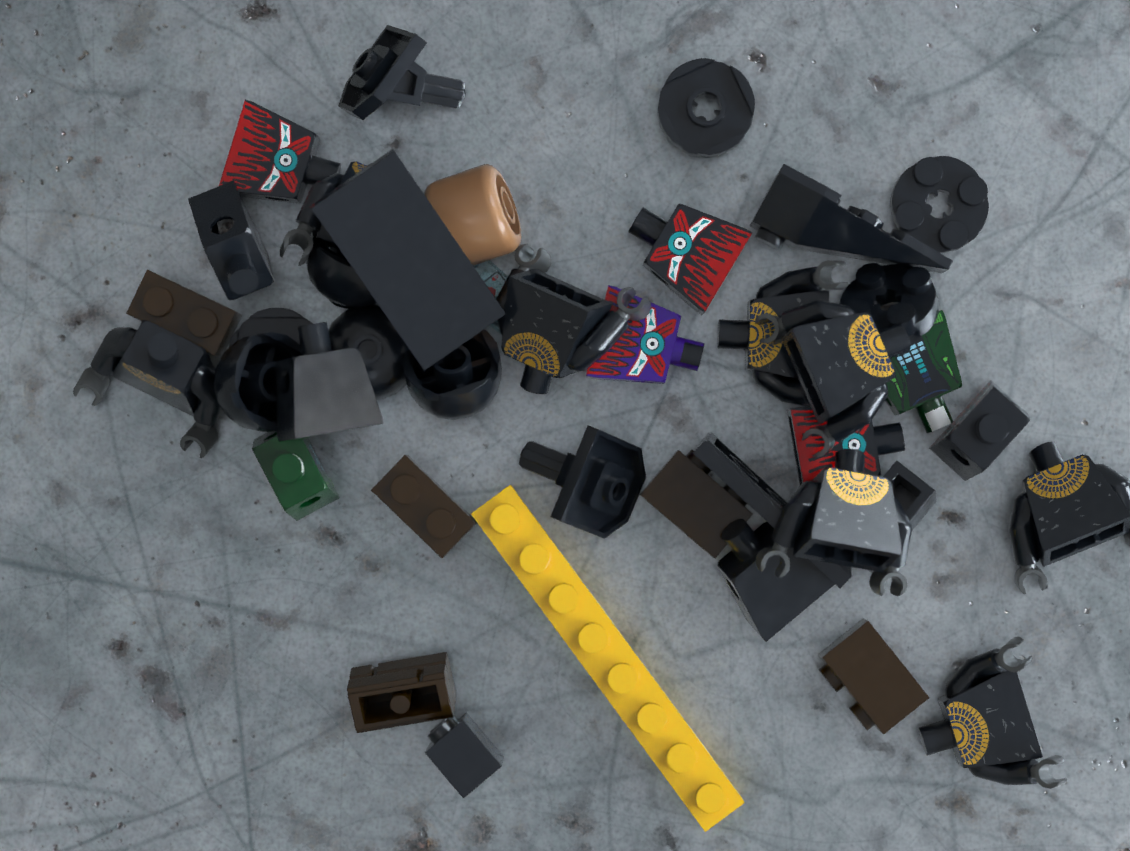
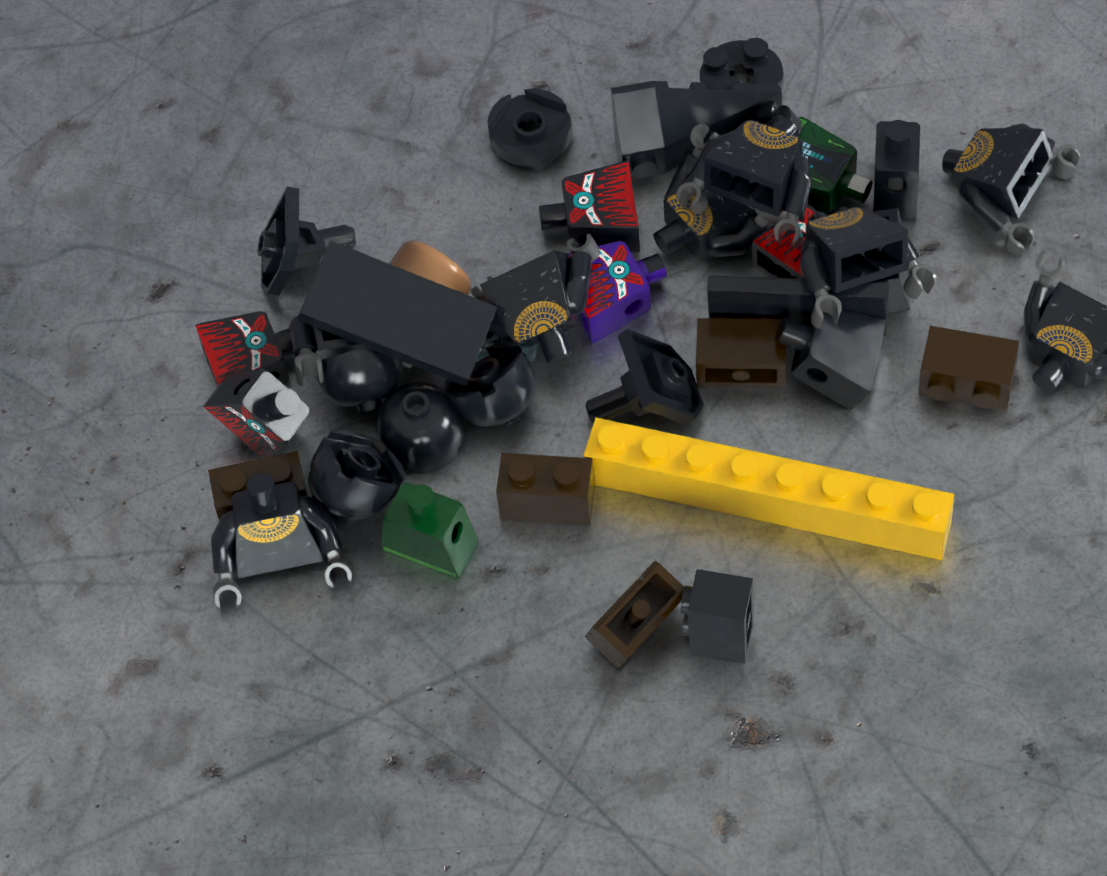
camera: 30 degrees left, 30 degrees down
black torso [276,322,383,442] -> none

